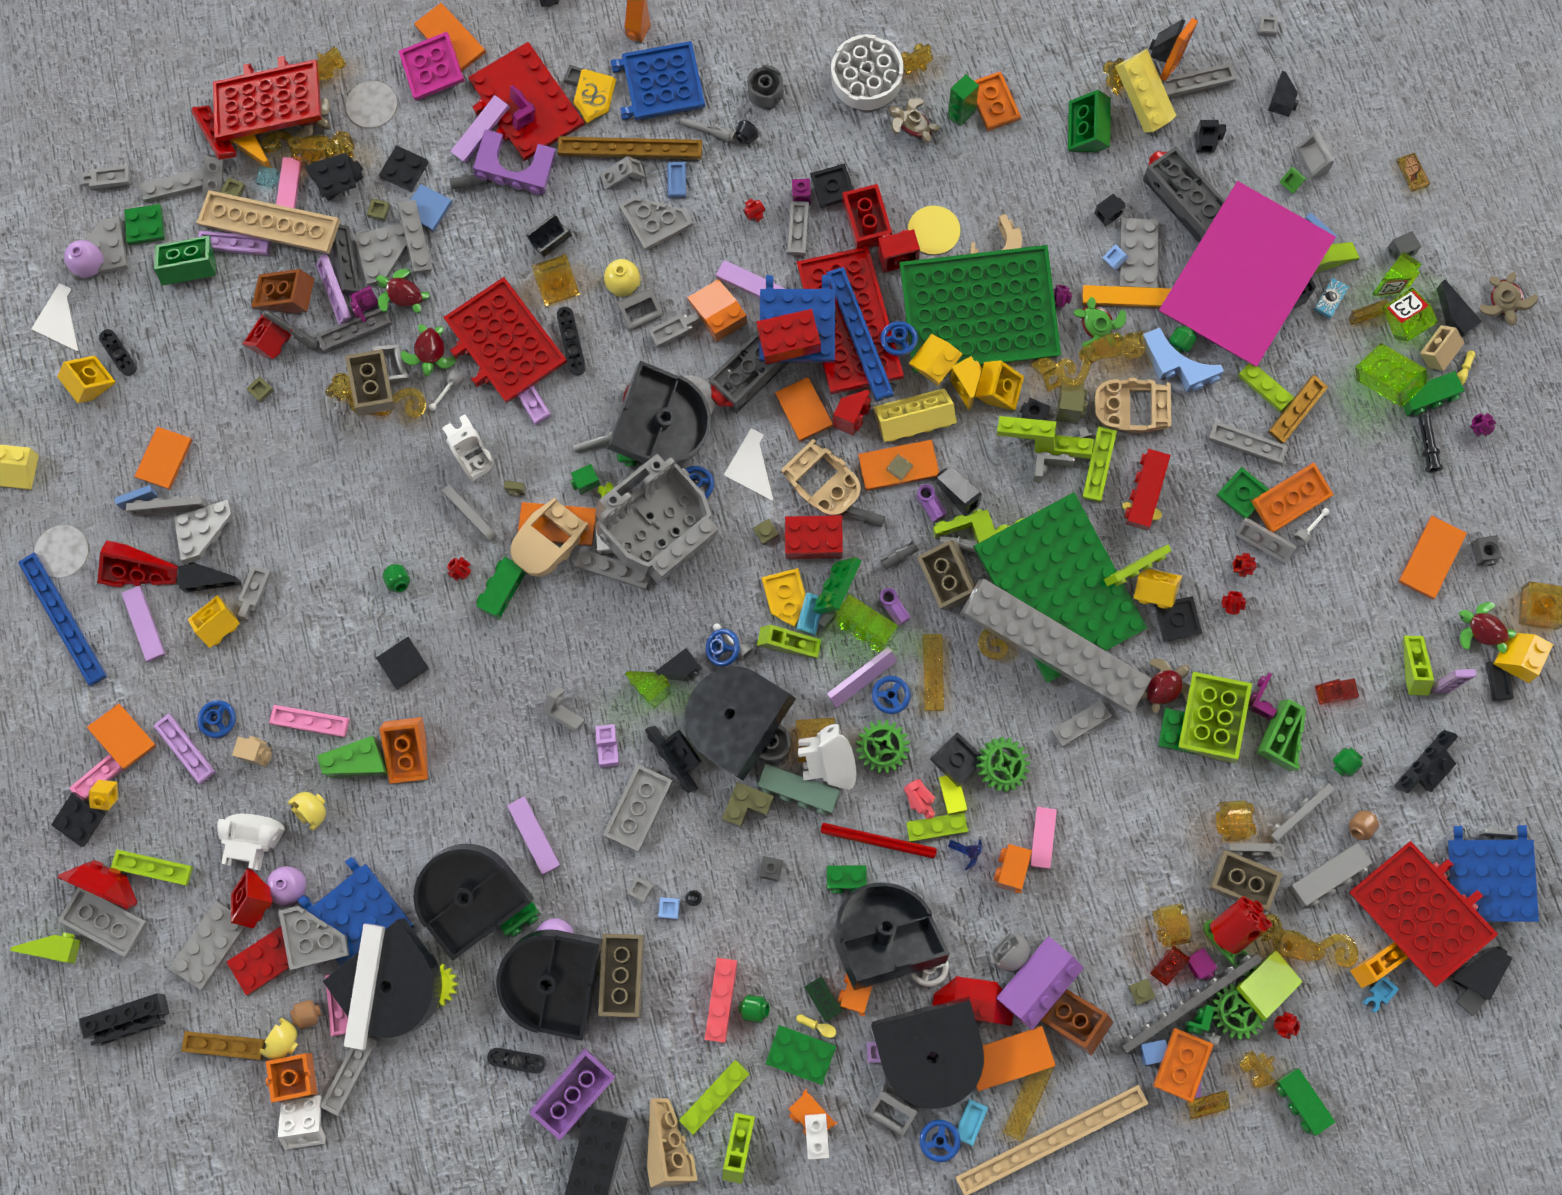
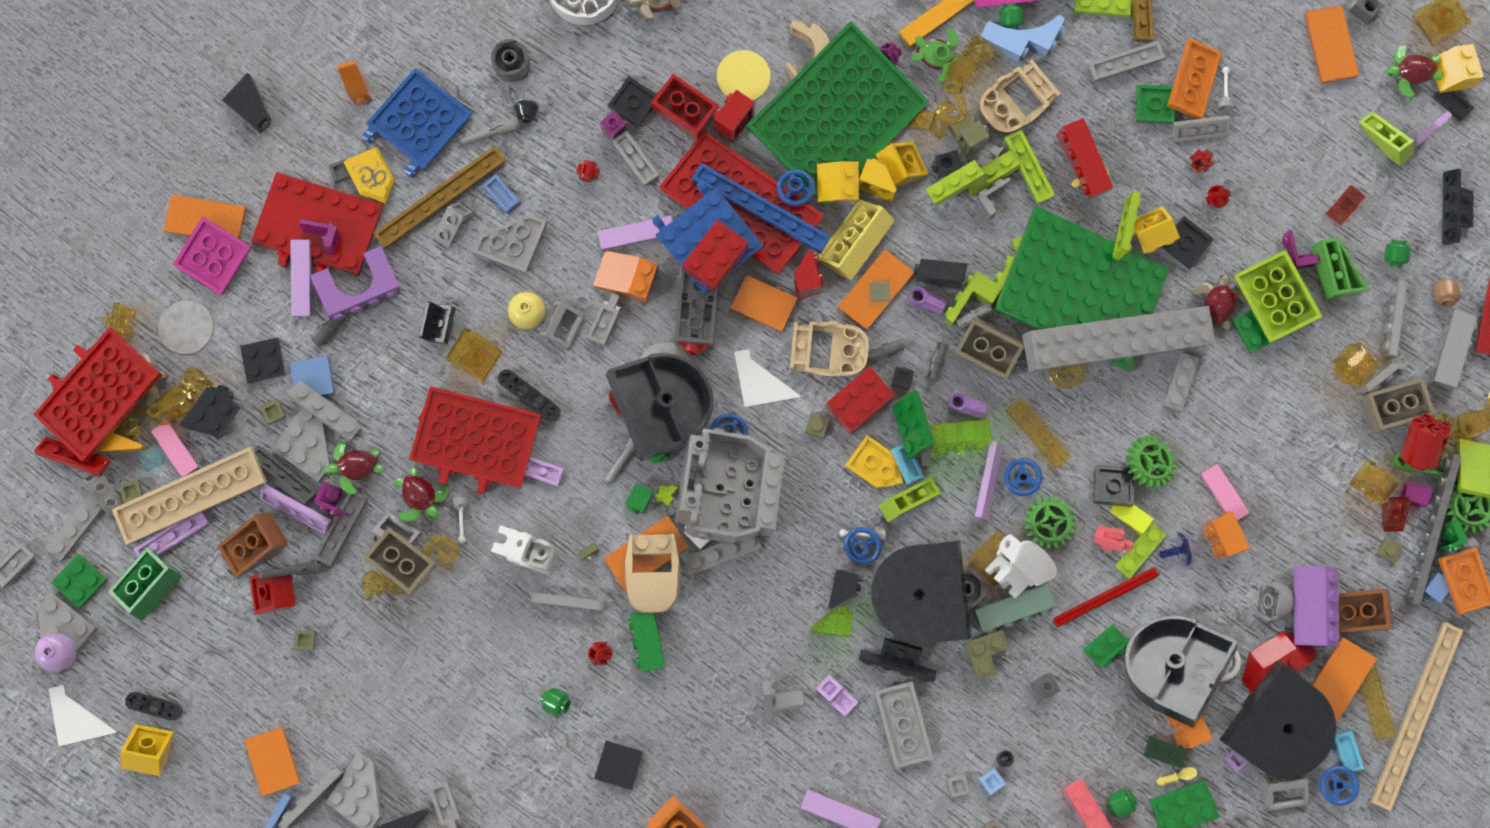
camera: 45 degrees left, 5 degrees up
none -> black plate [891,366,914,390]

